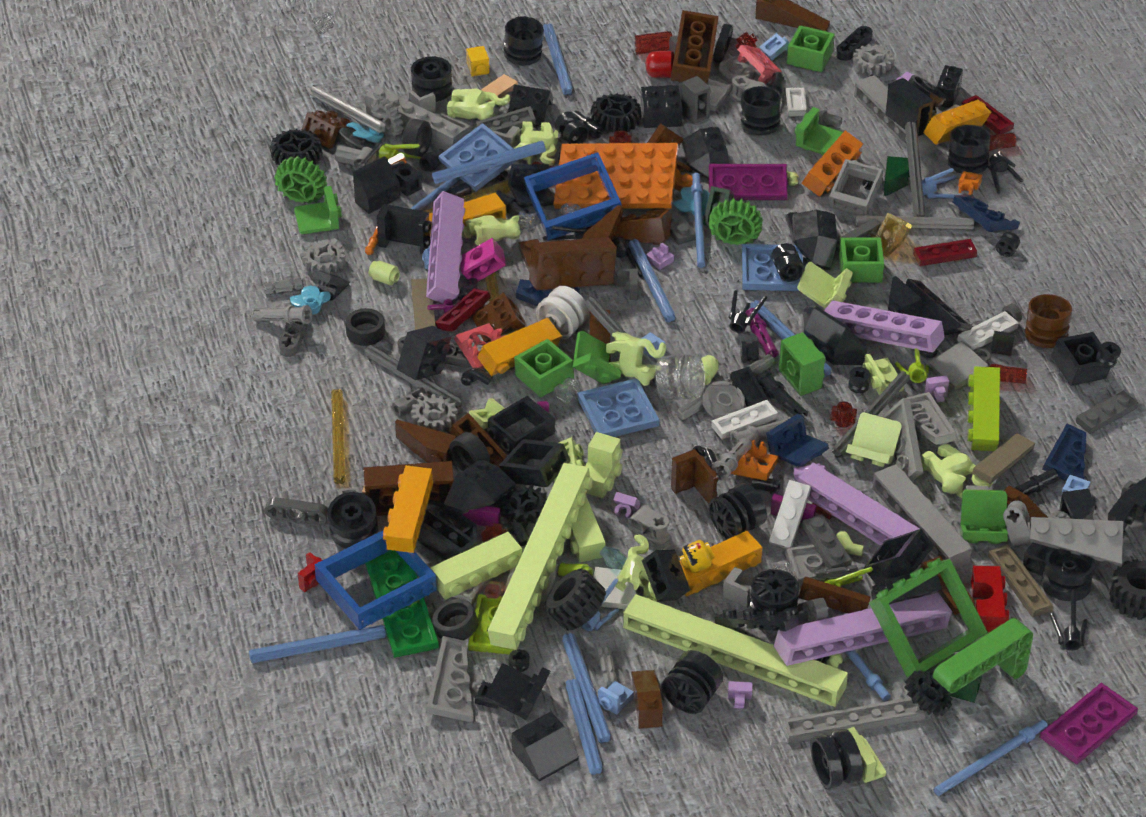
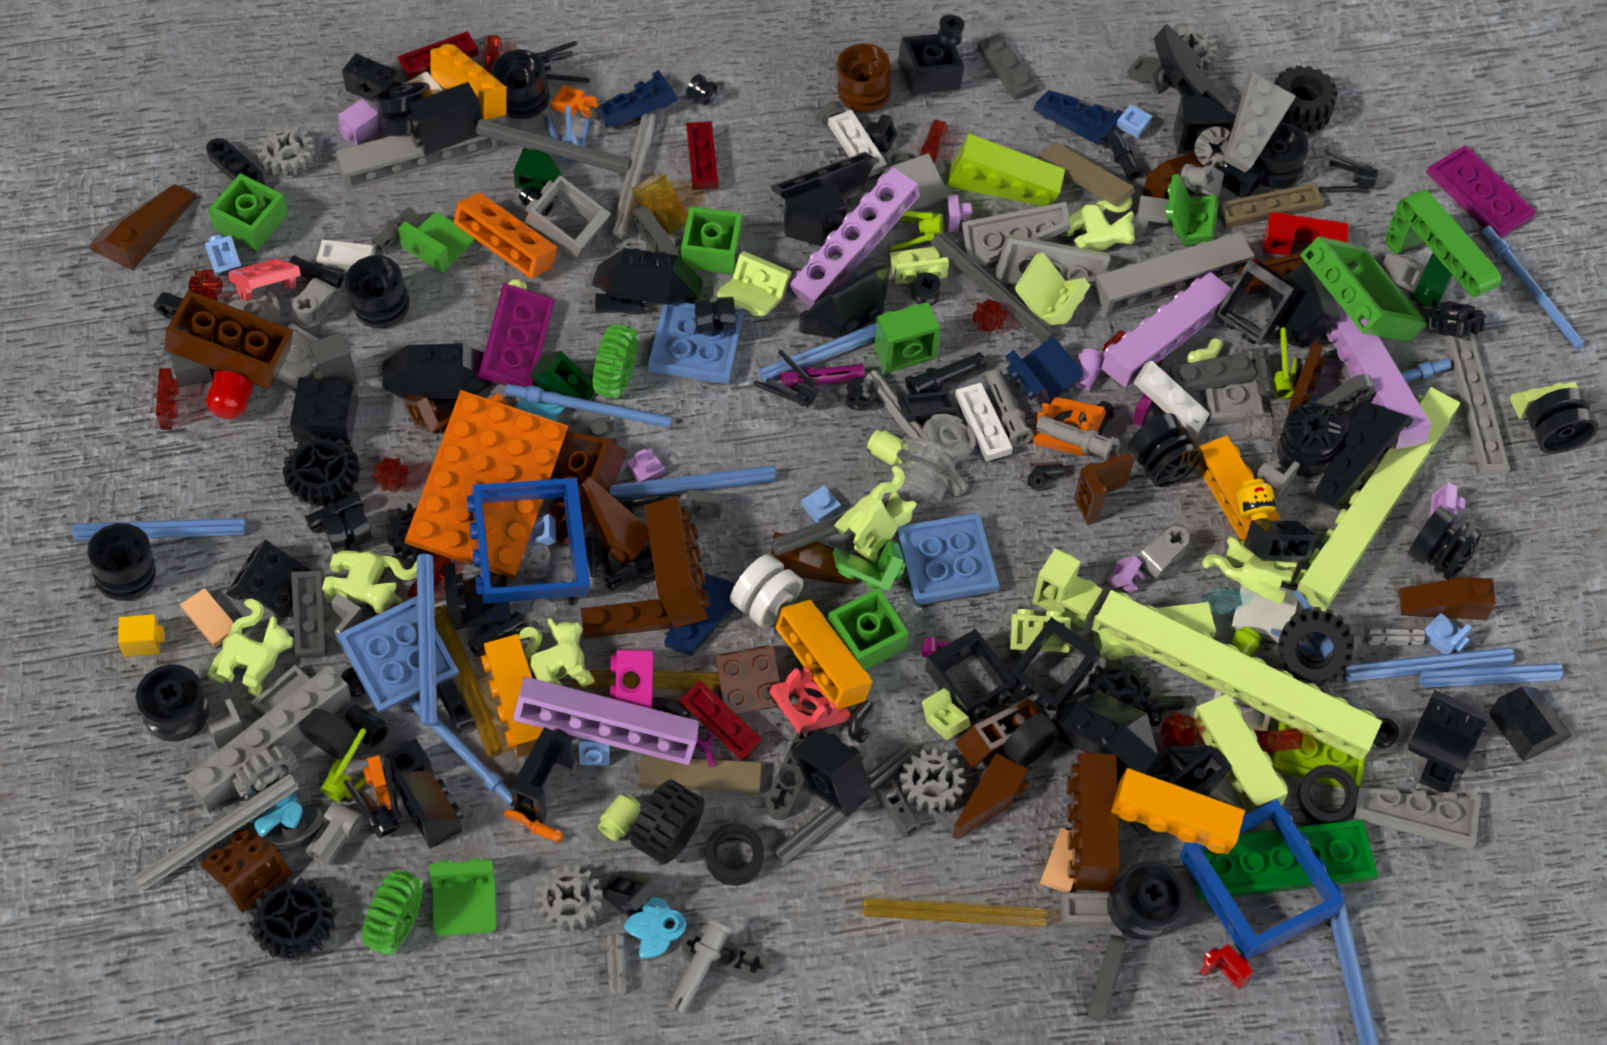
camera: 85 degrees left, 15 degrees up
none -> black tyre [631,779,704,865]

